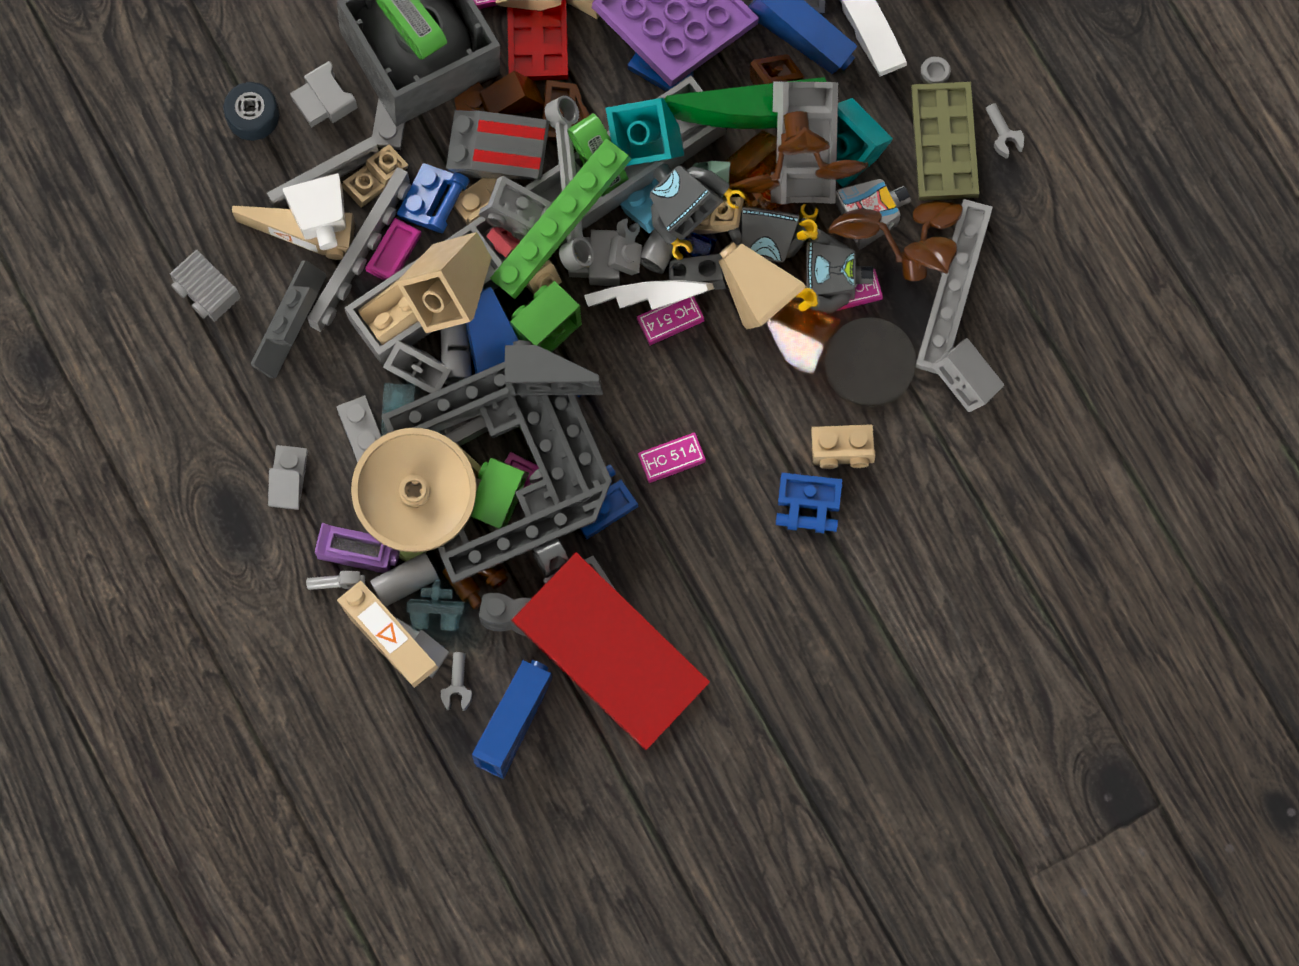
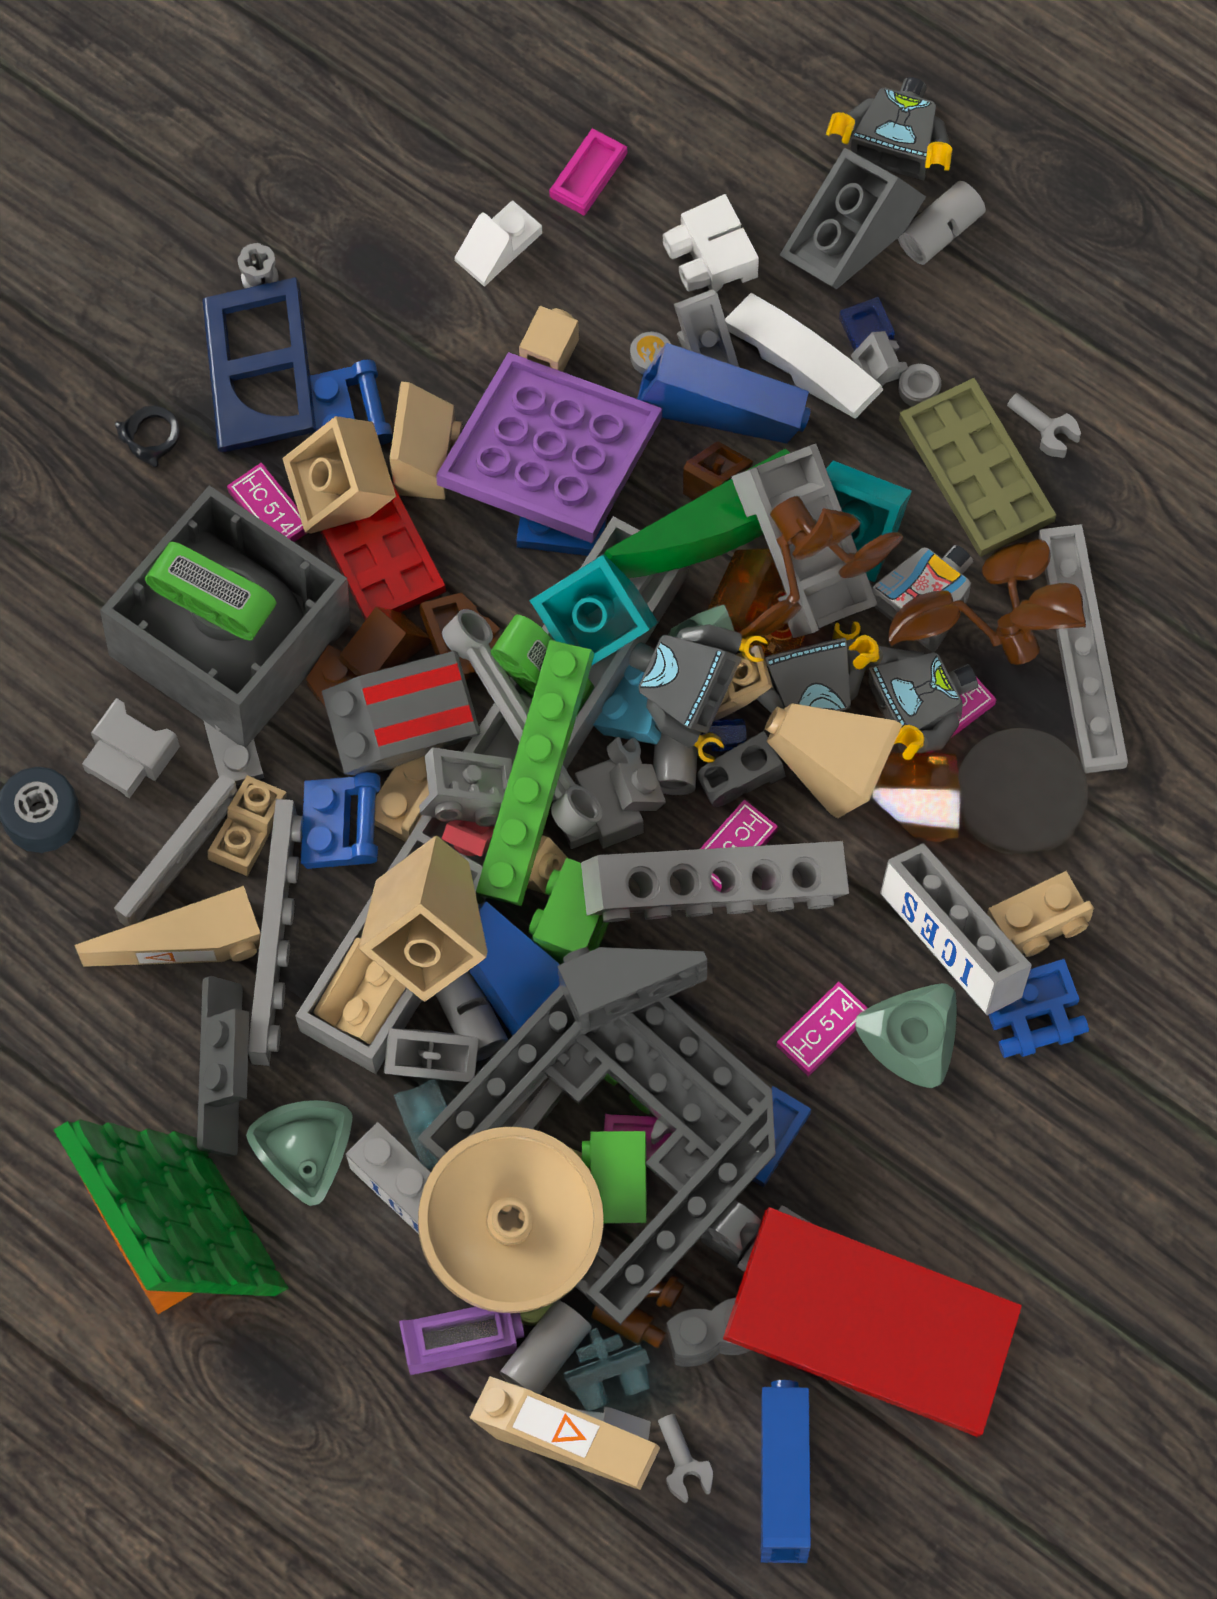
camera: 25 degrees left, 5 degrees down
light grey brick [170,250,240,322] -> none
light grey slope [268,445,308,510] -> none
white torso [283,173,346,250] -> none
light grey bar [306,571,365,590] -> none
dark pink tile [366,218,422,281] -> none
white slope [584,280,714,310] -> none
light grey hinge [931,338,1004,412] -> none
none -> green piece [53,1119,288,1314]
none -> sand green hat [246,1100,353,1206]
none -> light grey brick [581,841,849,922]
none -> clear blue plate [839,297,895,351]
none -> light grey tile [851,331,908,386]
none -> sand green hat [855,983,957,1088]
none -> light grey brick [880,843,1032,1015]

